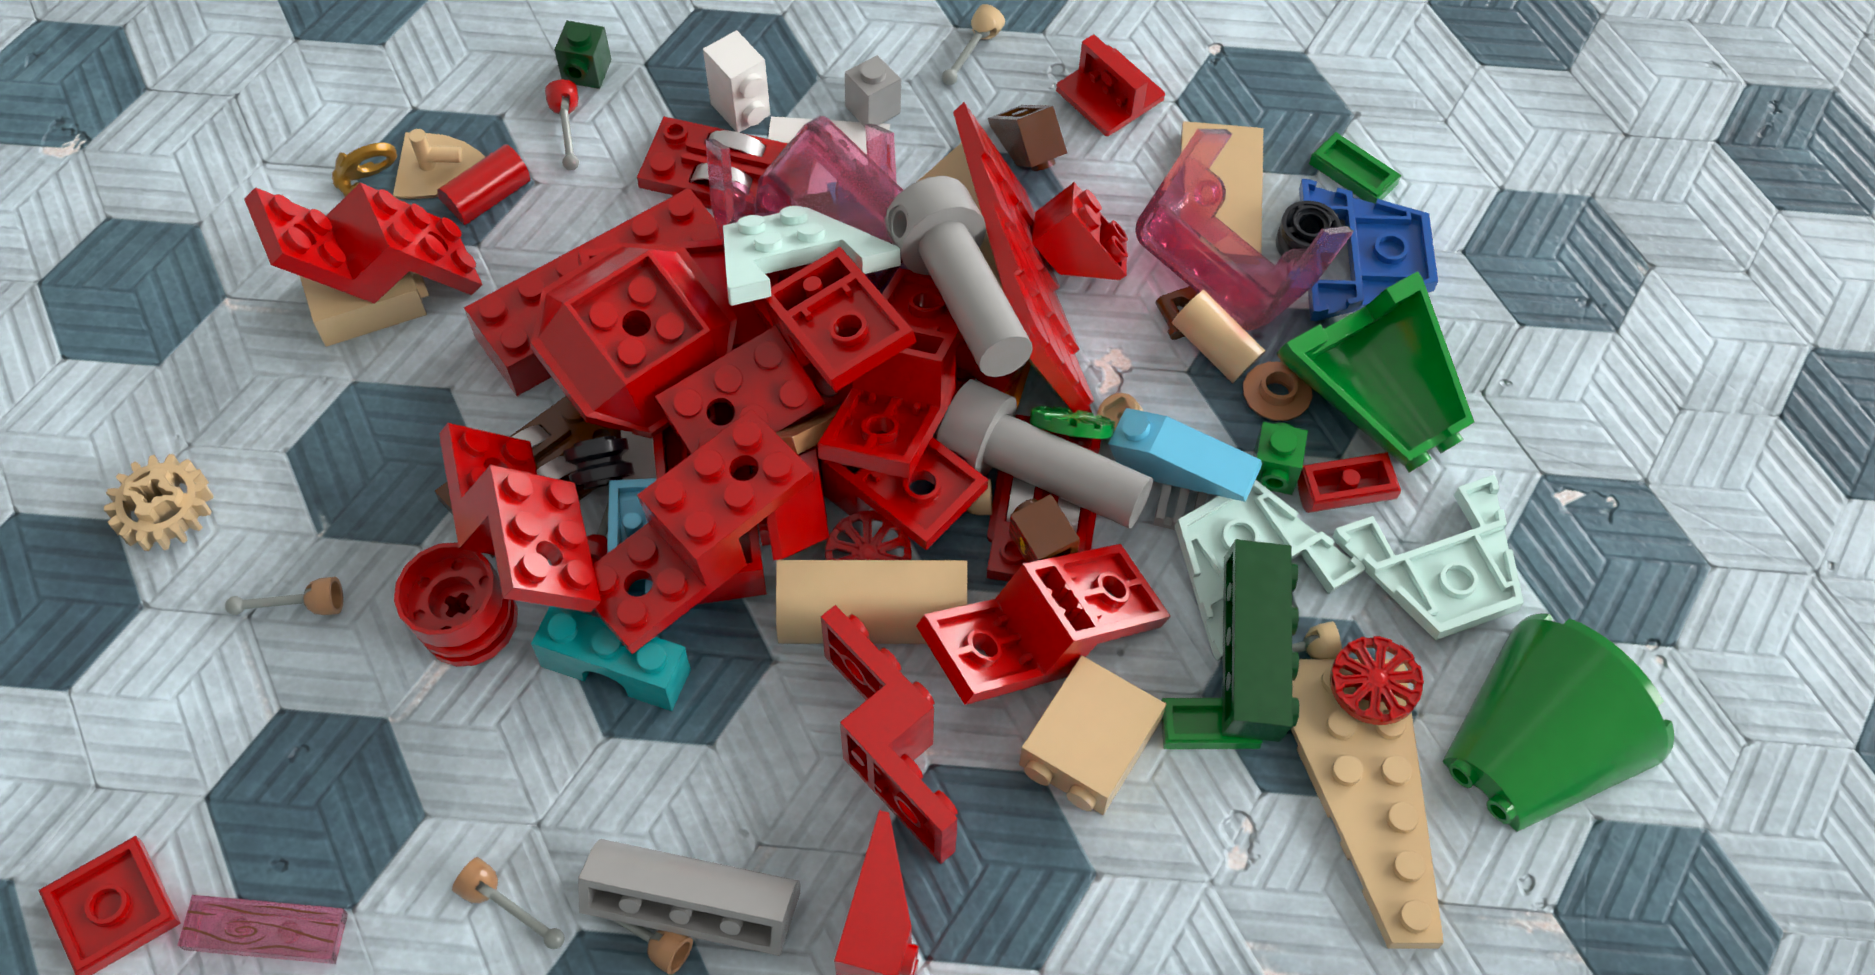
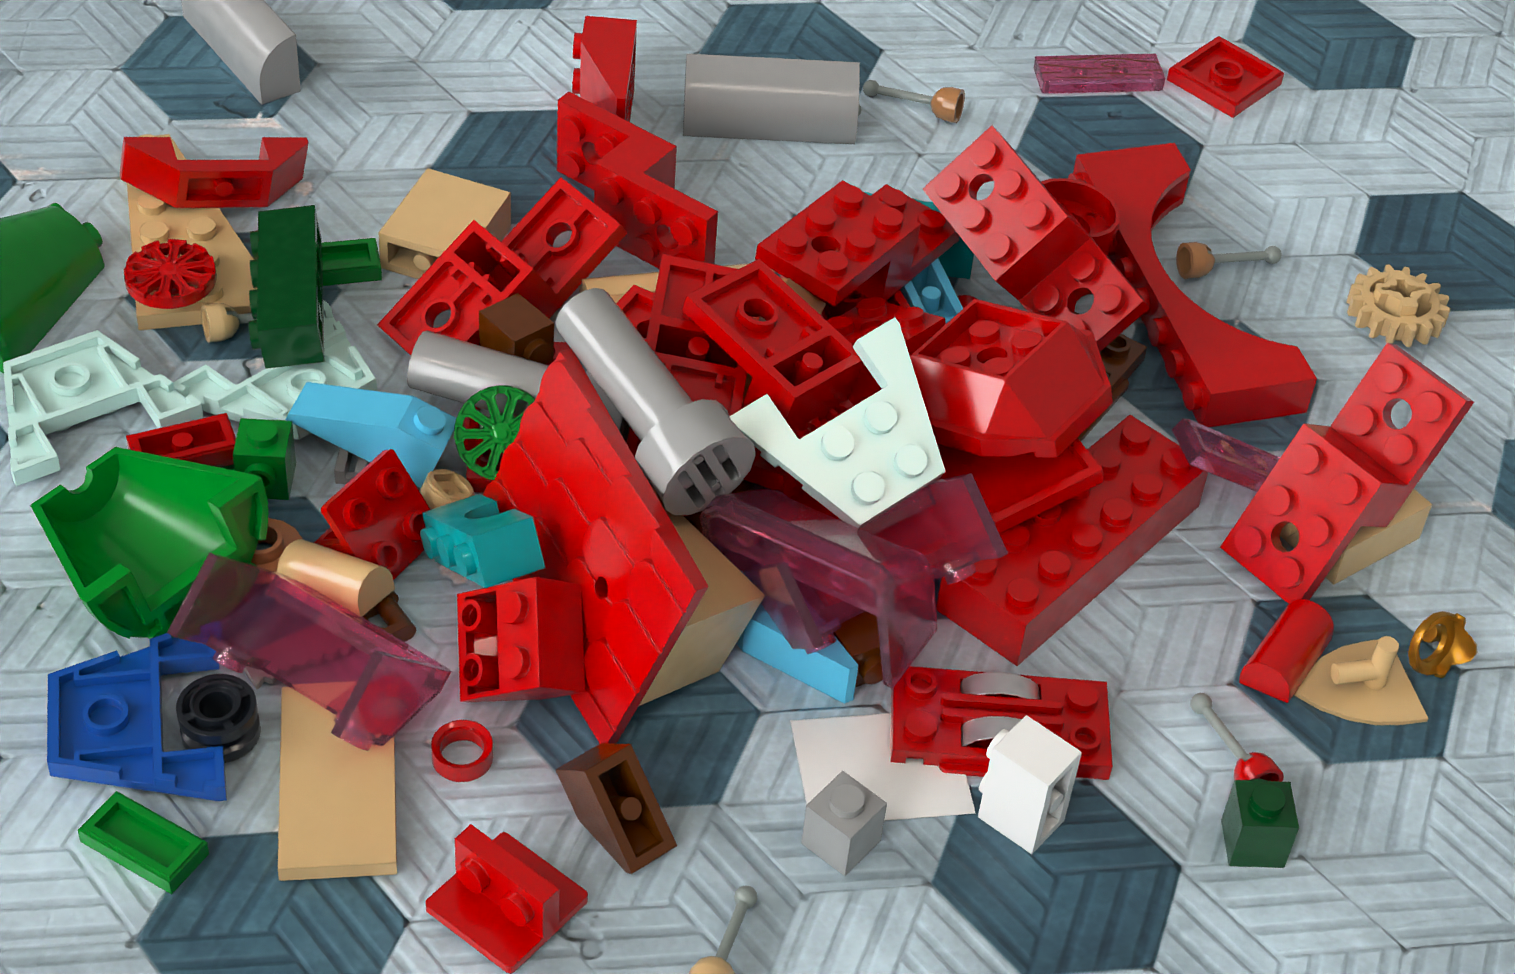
camera: 165 degrees right, 15 degrees down
none -> red slope [120,137,309,208]
none -> red bracket [314,449,431,580]
none -> teal arch [420,494,546,588]
none -> red piece [431,720,493,782]
none -> red arch [1068,143,1317,429]
none -> clear pink tile [1172,418,1280,492]

